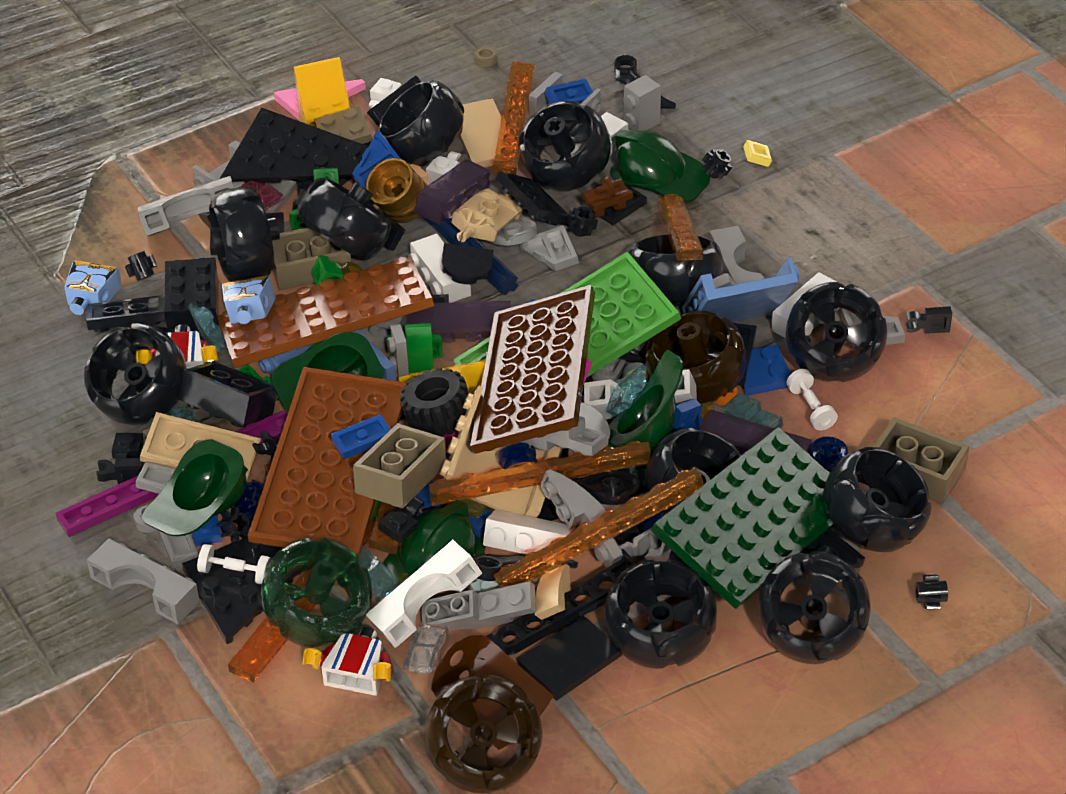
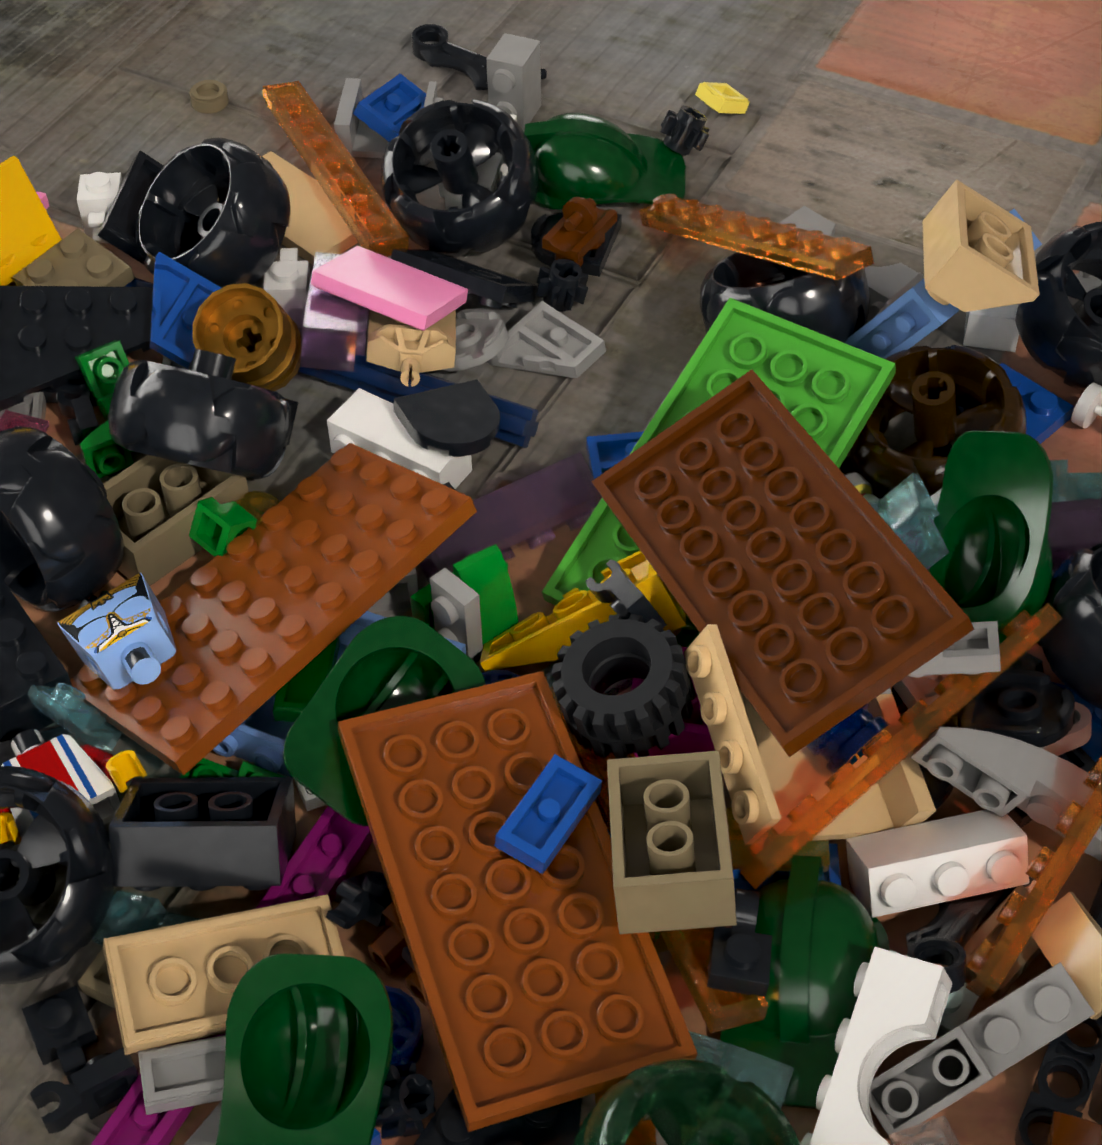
camera: 30 degrees left, 5 degrees up
none -> bright pink tile [311,246,468,331]
none -> black plate [586,560,667,628]
none -> tan slope [923,179,1040,312]

